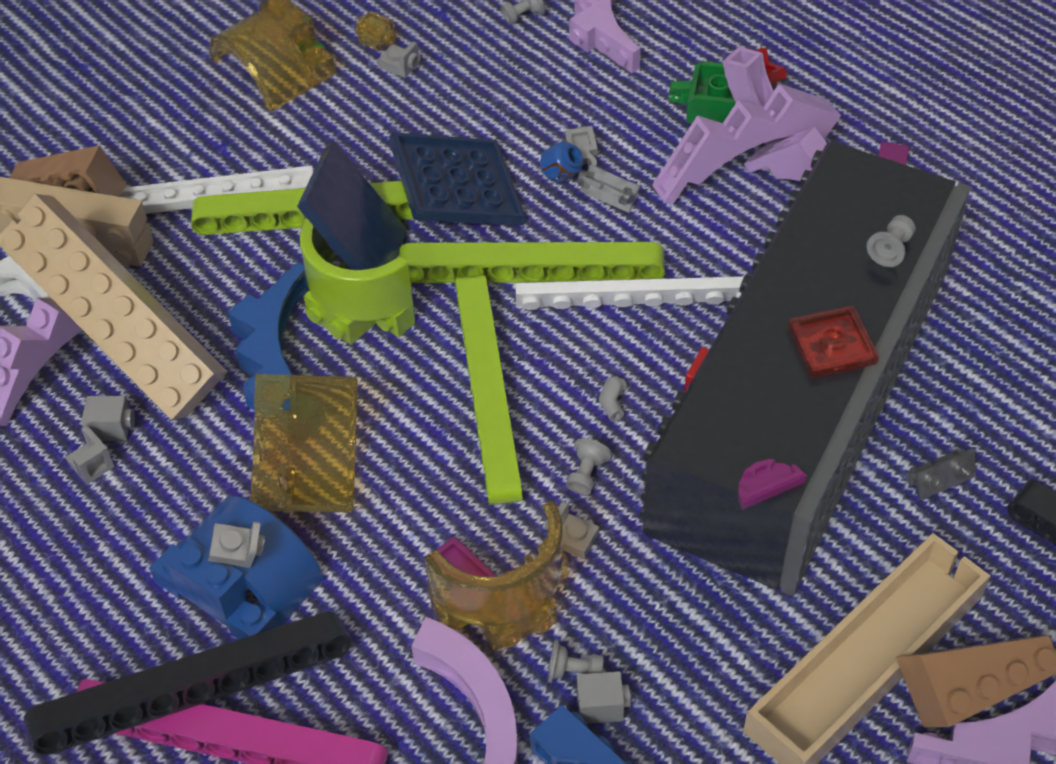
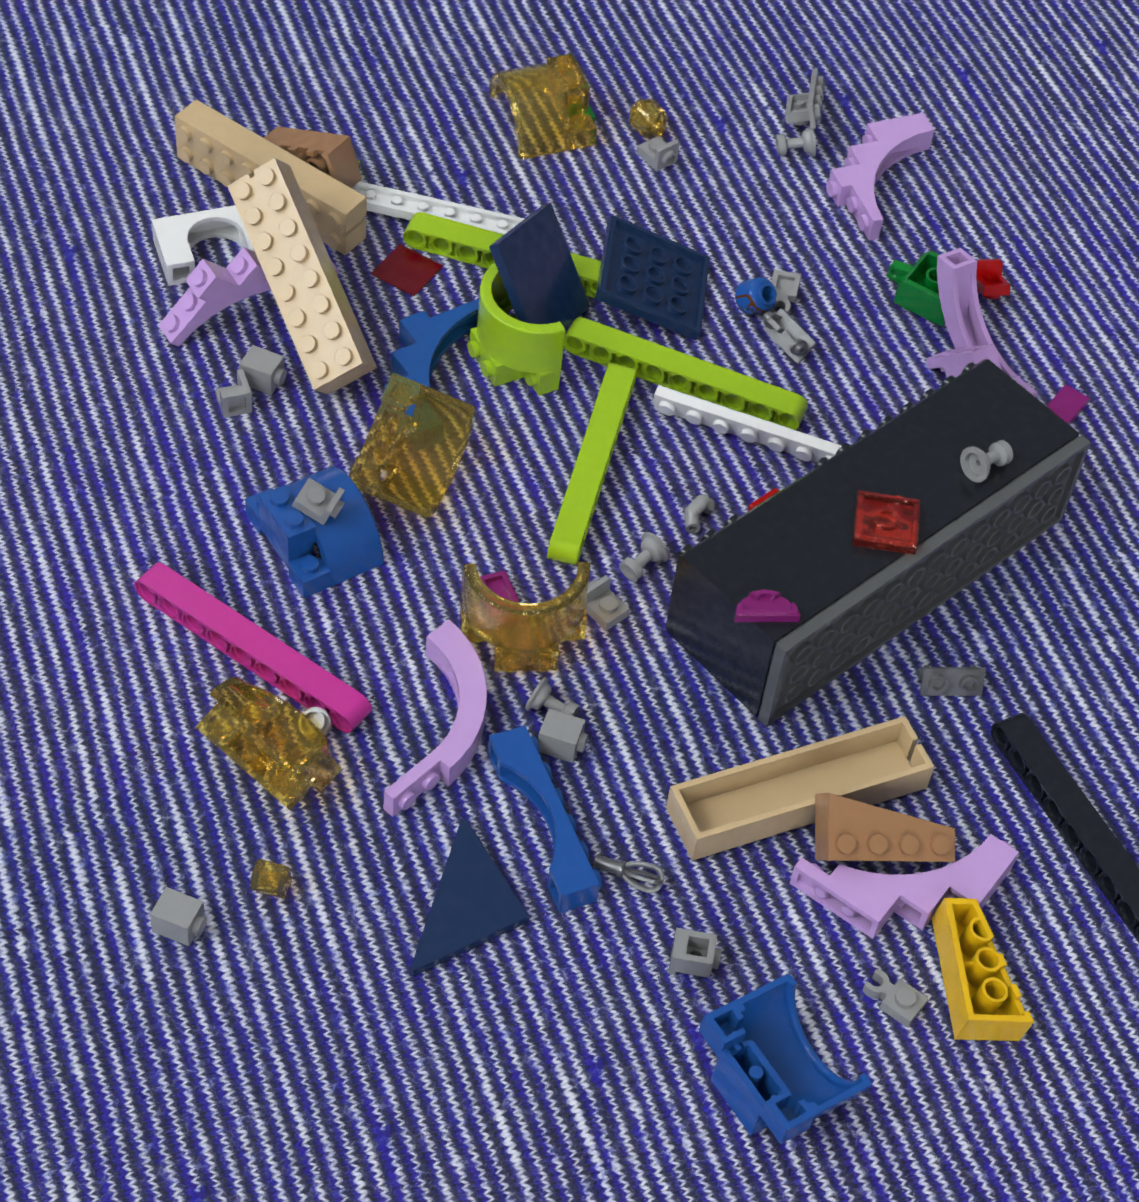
camera: 15 degrees right, 0 degrees up
black beam [23,611,352,755] -> none
lavender arch [652,84,841,205] -> none
none -> dark red sticker [370,244,443,296]

